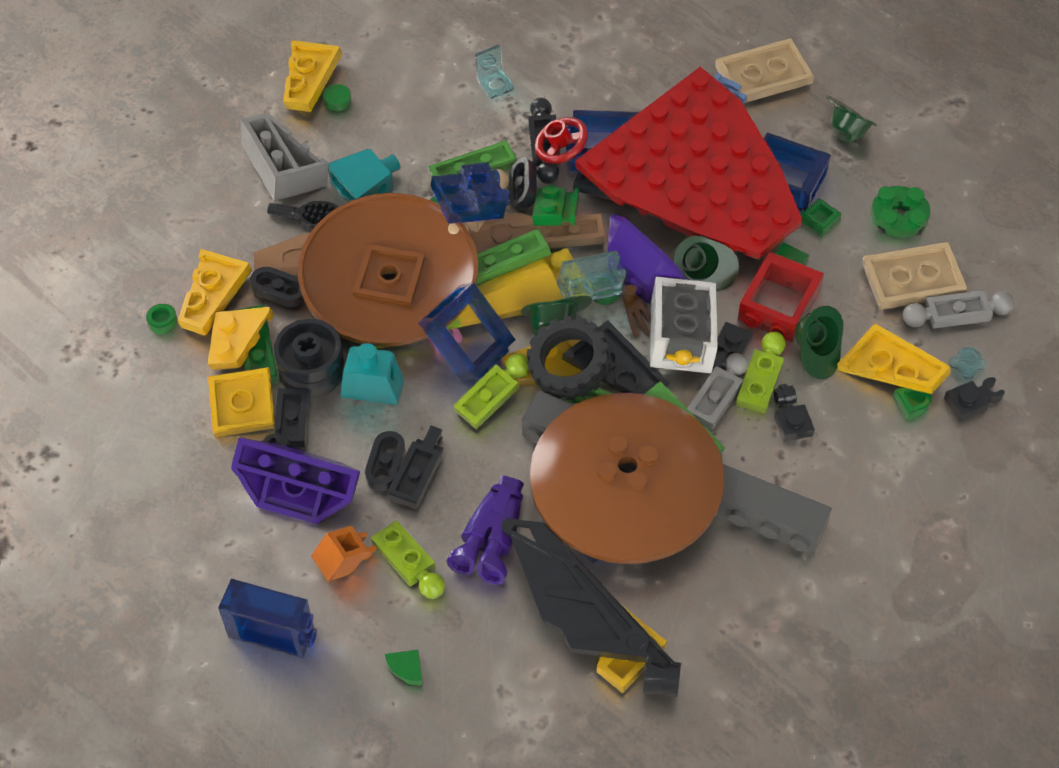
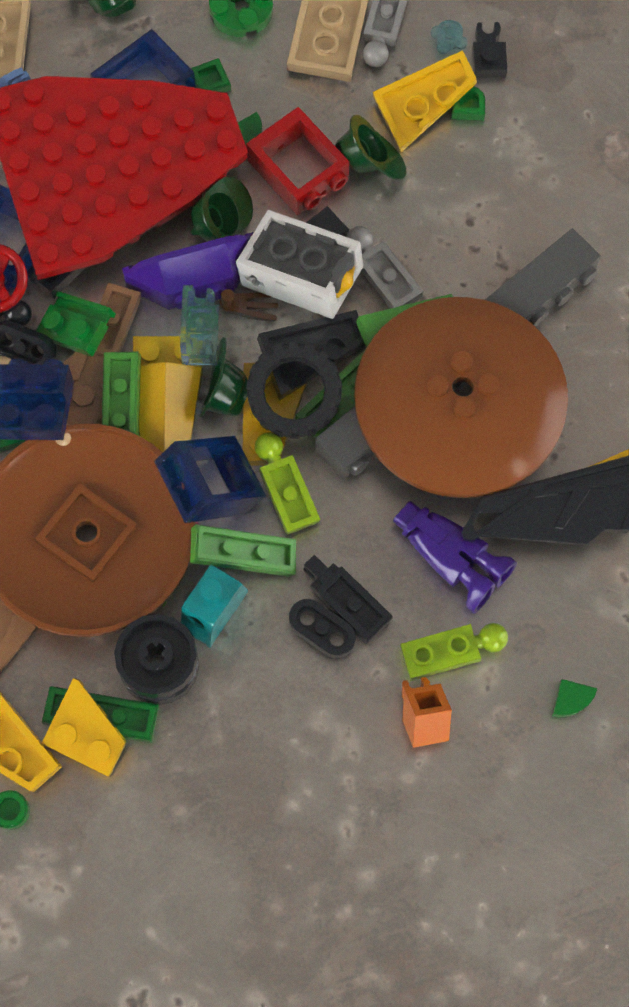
camera: 70 degrees left, 15 degrees up
yellow plate [208,367,275,437] -> none
clear blue window [218,579,317,658] -> none
dark purple wedge [231,437,360,524] -> none
black plate [250,267,304,307] -> none
black hinge [262,388,310,448] -> none
lime plate [736,332,786,415] -> none
black plate [773,383,815,443] -> none
none -> bright green tile [190,524,296,577]

